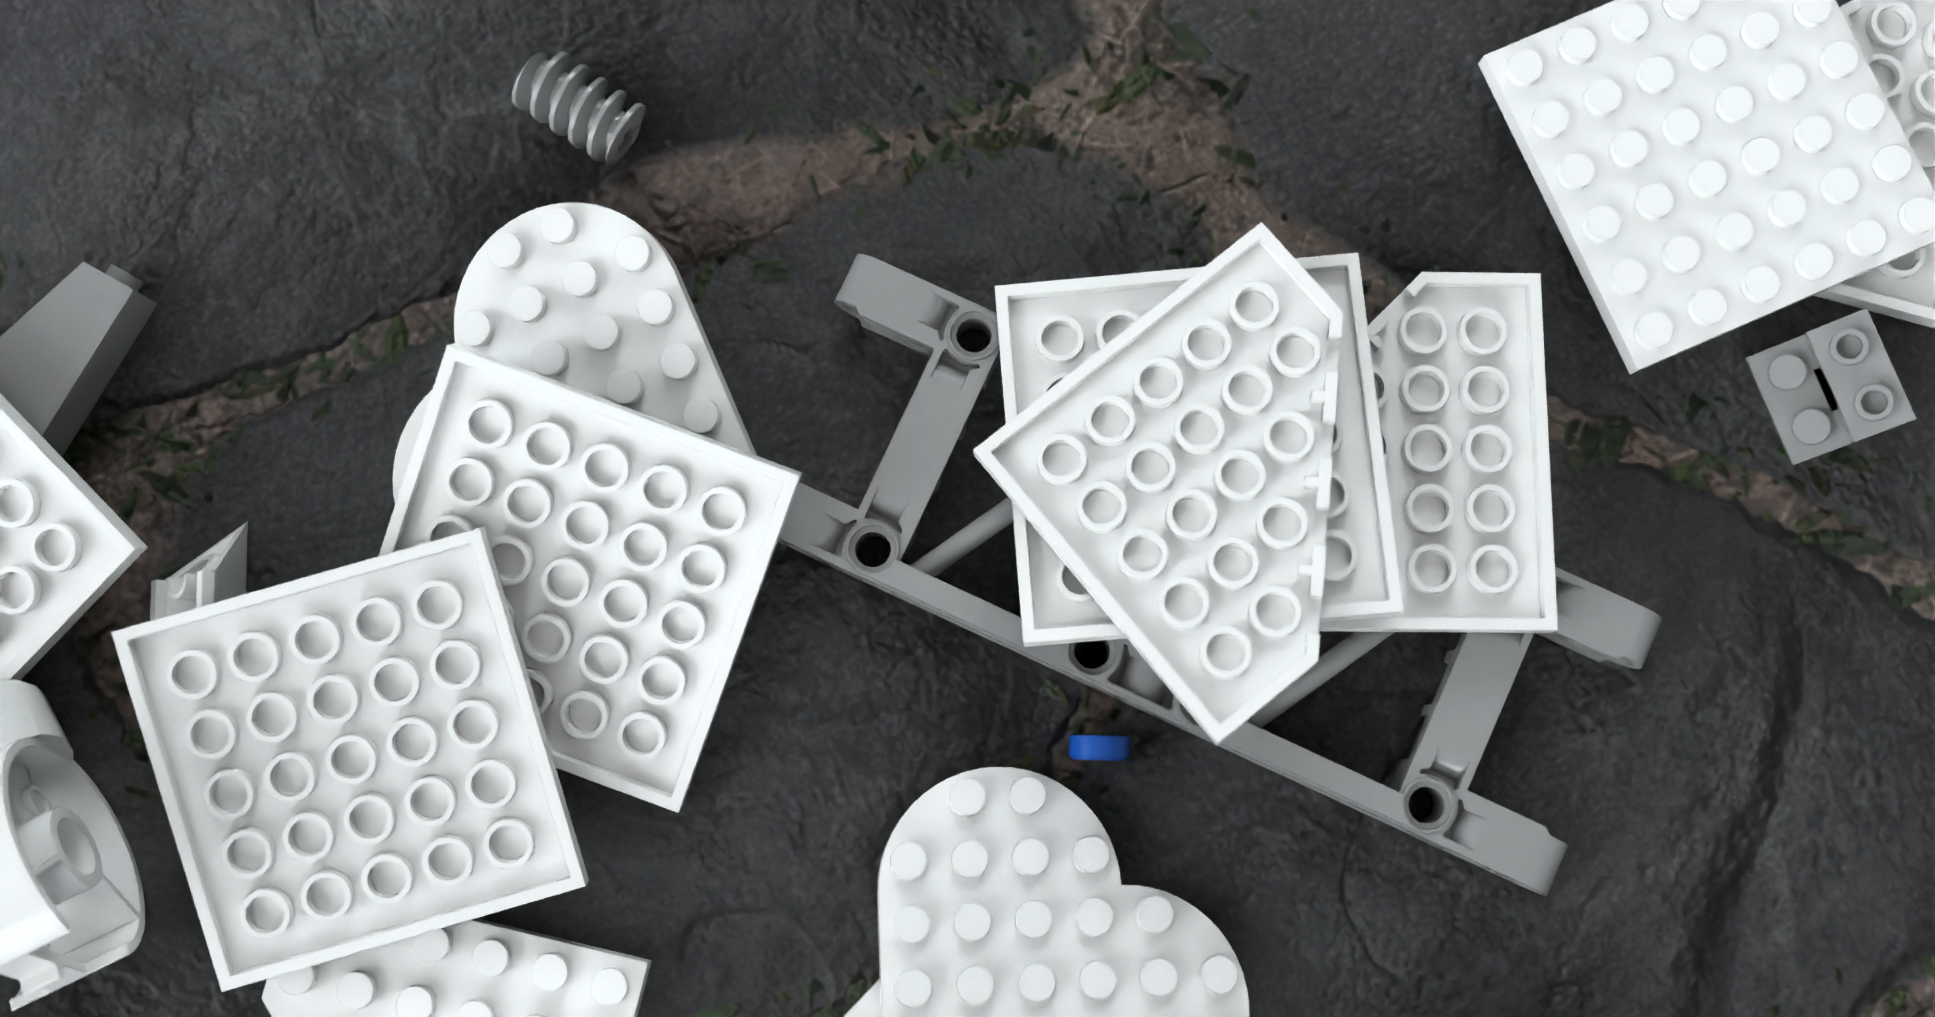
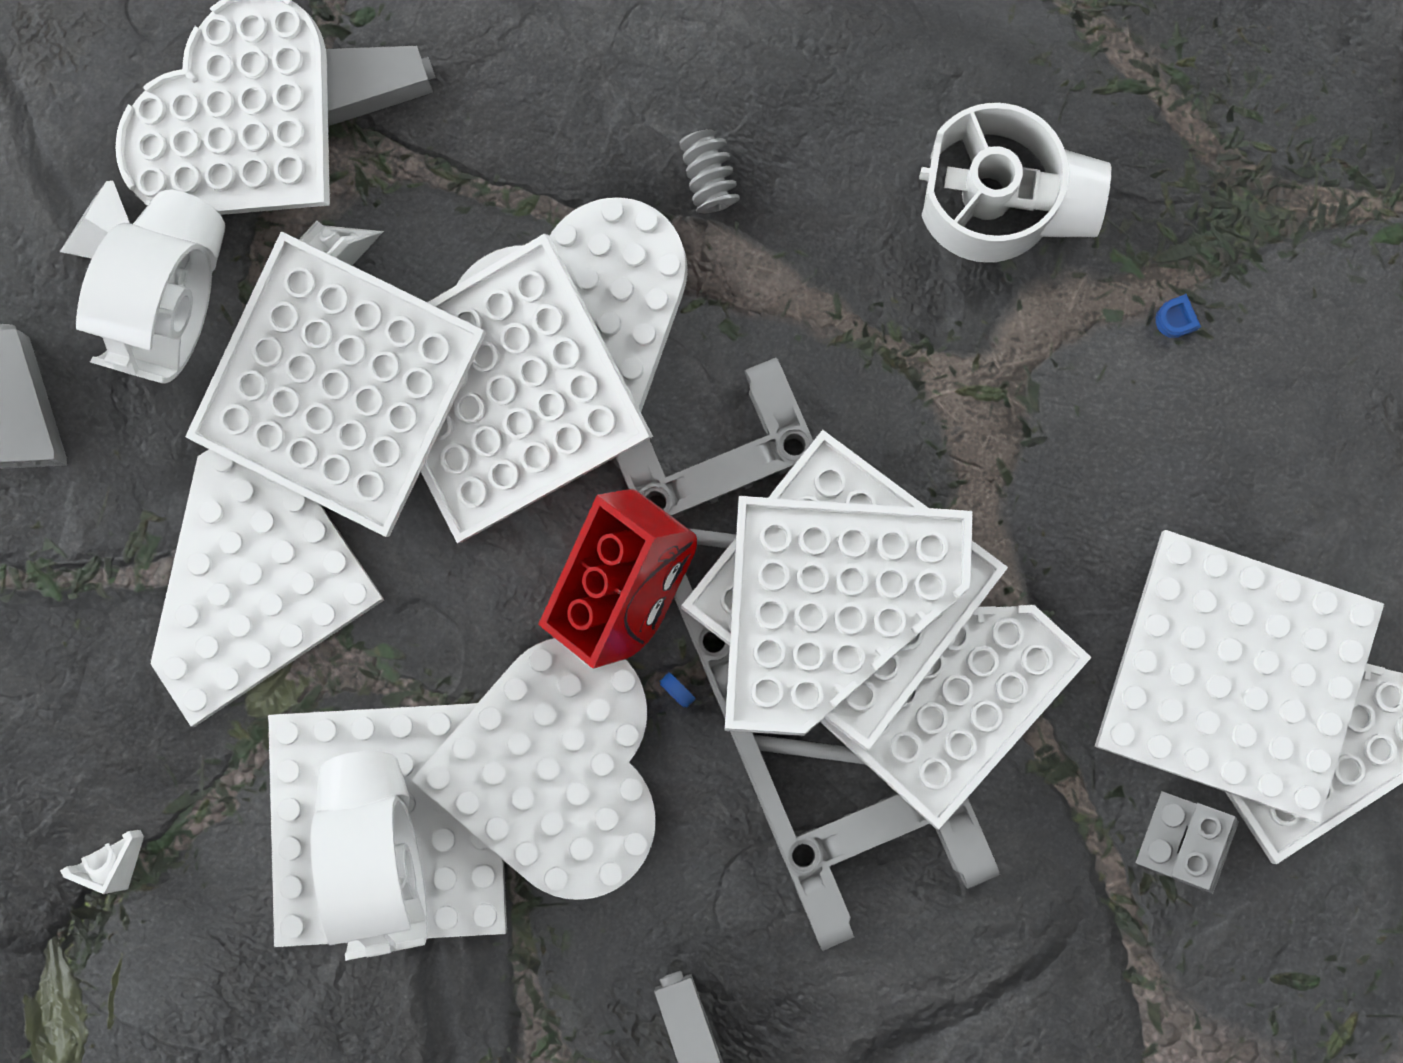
camera: 45 degrees right, 0 degrees up
none -> red brick [538,489,697,669]

